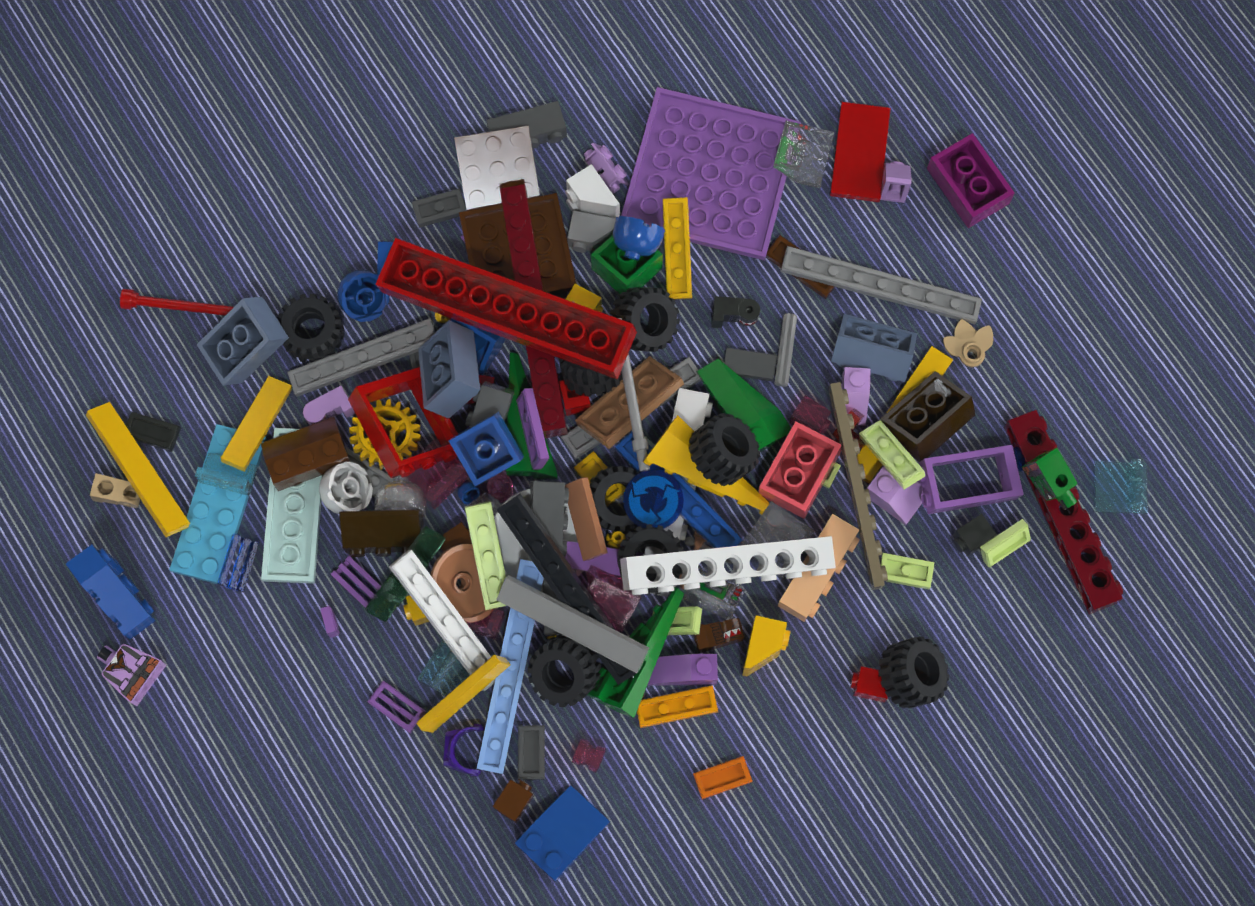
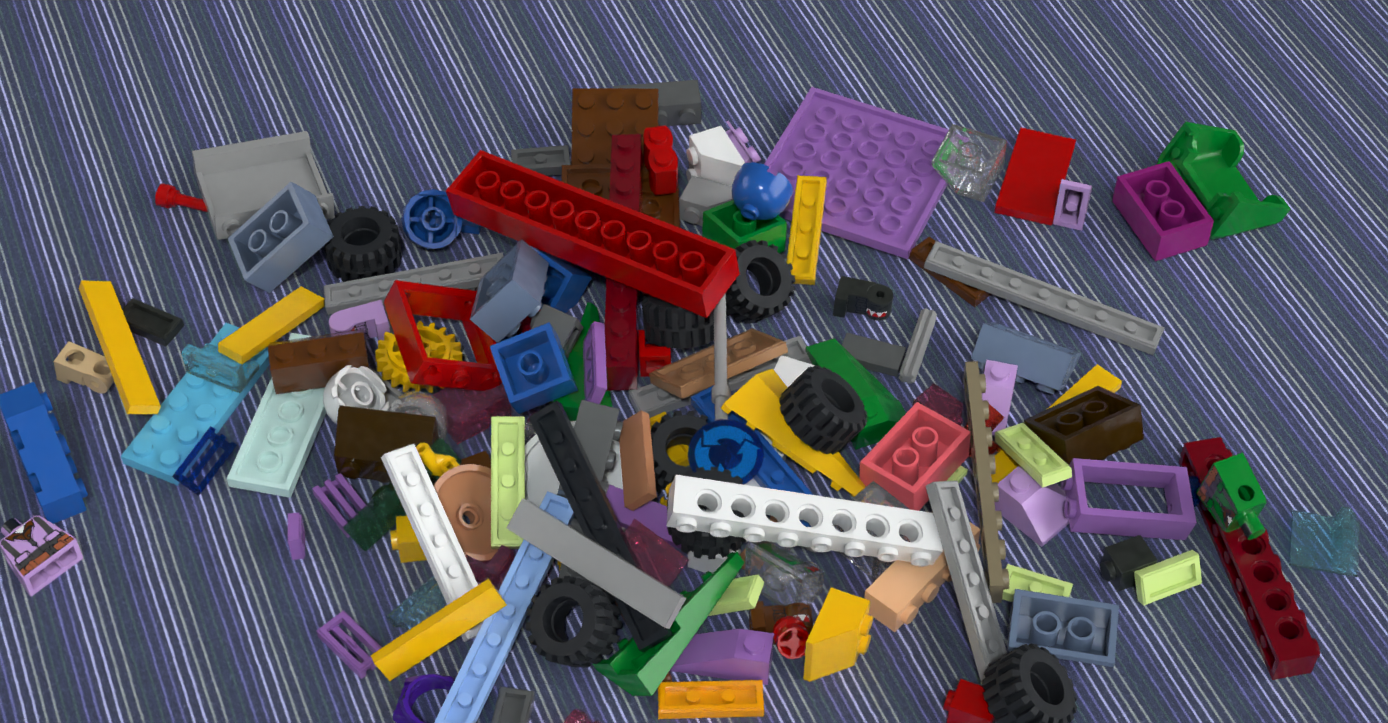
camera: 10 degrees right, 25 degrees down
tan plate [943,319,993,367] -> none
none -> light grey panel [192,131,335,240]
none -> yellow arm [416,443,460,476]
none -> red brick [643,125,678,195]
none -> red wheel [772,616,810,659]
none -> light grey tile [925,480,1007,684]
none -> sand blue slope [1007,589,1119,667]
none -> green windscreen [1157,122,1291,240]

